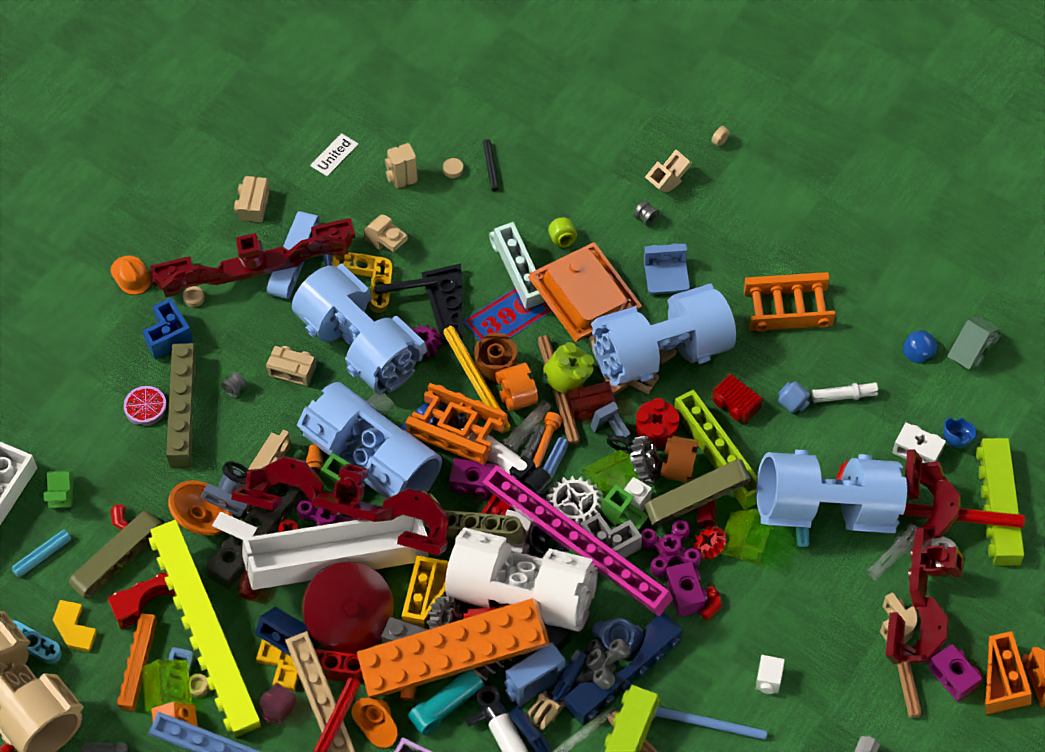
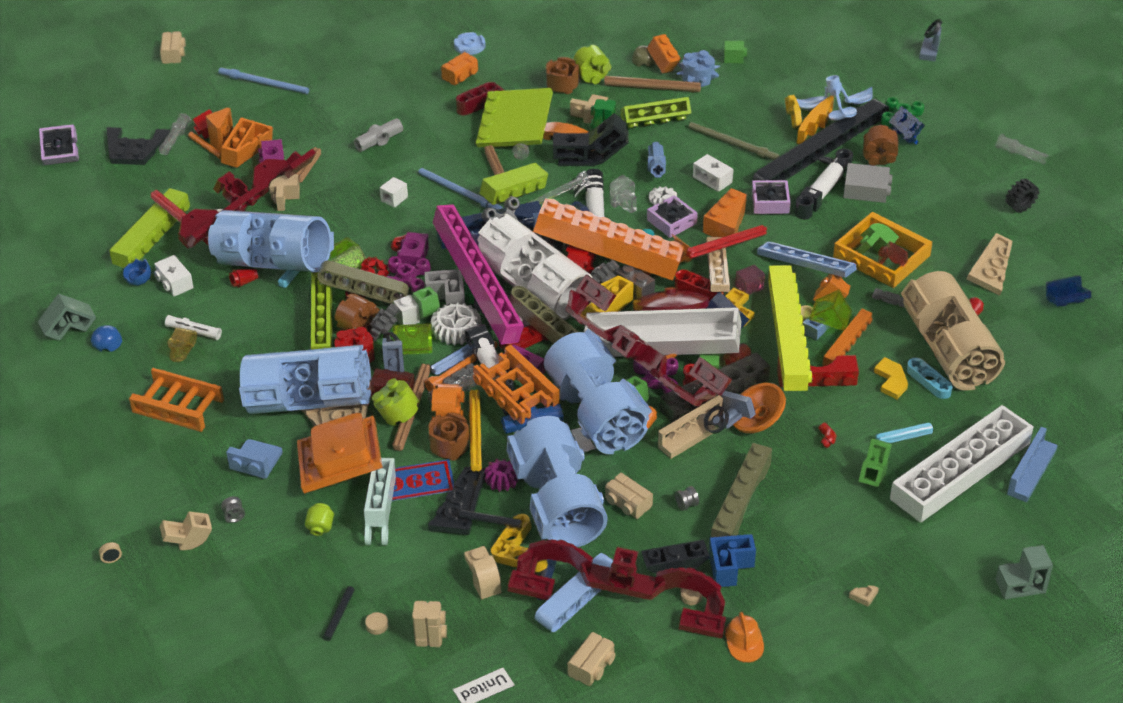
camera: 155 degrees left, 15 degrees down
olive beam [68,510,163,599] -> none
tile [124,386,167,426] -> none
white sticker [212,512,257,540] -> none
red brick [712,374,763,424] -> none
medium blue head [778,381,810,413] -> none
none -> clear yellow piece [167,327,197,362]
none -> black slope [641,540,709,574]
none -> tan tile [849,585,879,607]

